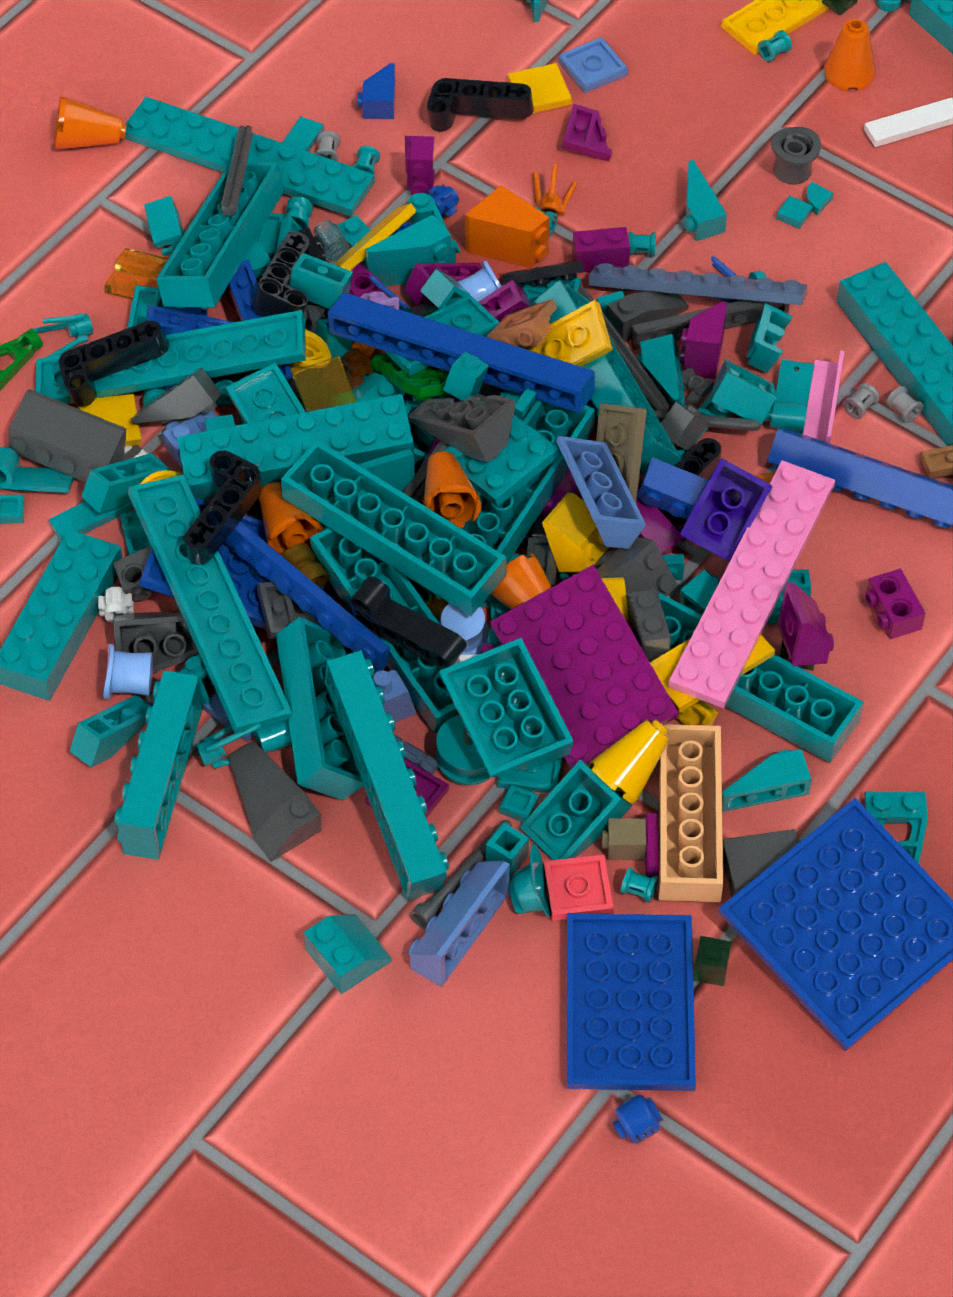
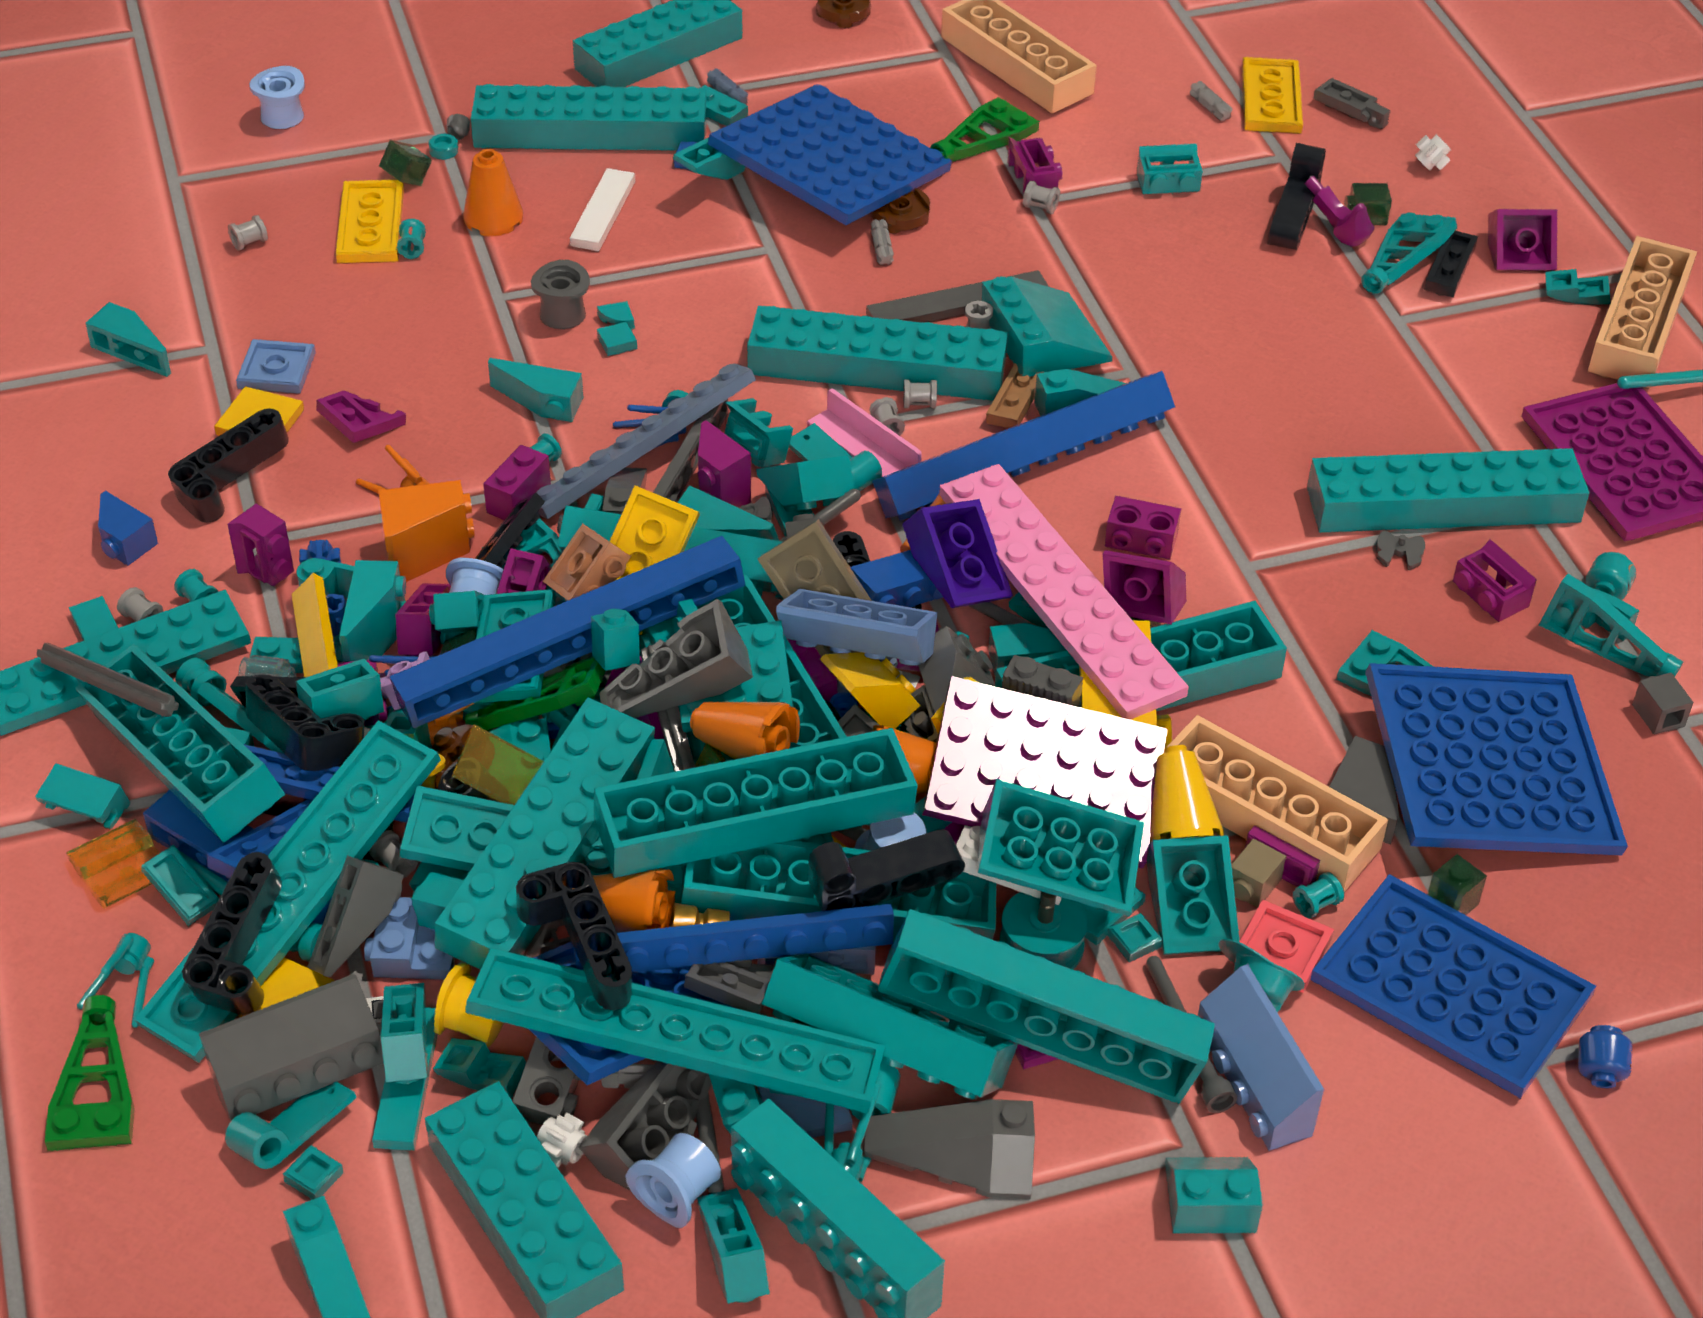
camera: 55 degrees left, 10 degrees down
teal brick [486,823,529,878] -> none
teal slope [722,749,812,812] -> none

